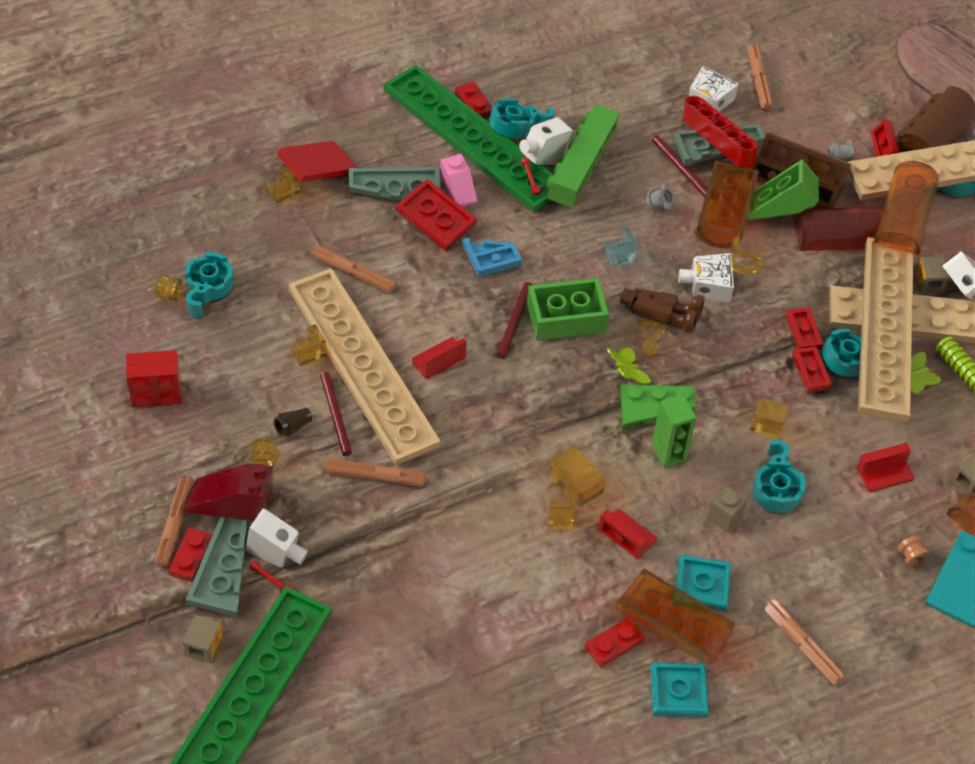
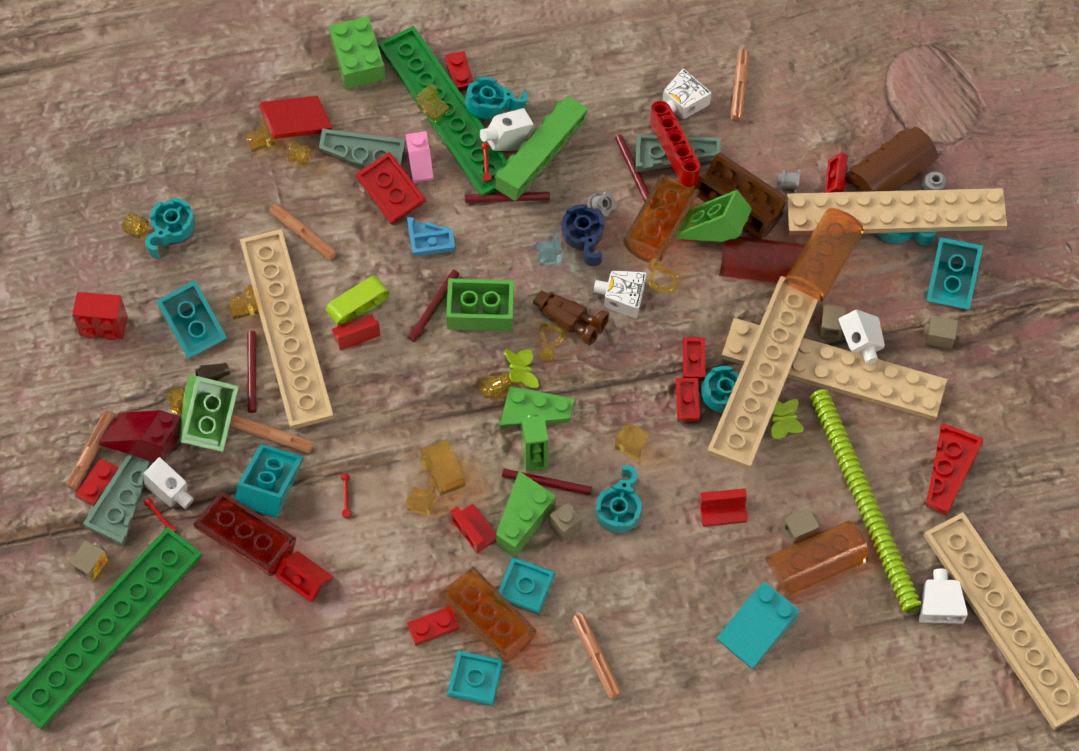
camera: 15 degrees right, 10 degrees up
nougat wheel [898,535,931,567] -> none
none -> teal slope [156,280,227,359]
none -> bright green slope [179,375,239,452]
none -> clear red brick [193,491,296,576]
none -> teal slope [235,444,303,518]
none -> red panel [275,551,333,602]
none -> clear yellow wheel [288,141,311,166]
none -> lime beam [325,275,390,326]
none -> bright green brick [329,16,386,89]
none -> red hinge [341,473,351,518]
none -> clear yellow panel [417,83,449,122]
none -> dark red bar [465,192,550,203]
none -> clear yellow cone [480,372,514,398]
none -> bright green wedge [496,471,556,557]
none -> dark red bar [502,468,592,495]
none -> dark blue piece [561,204,604,266]

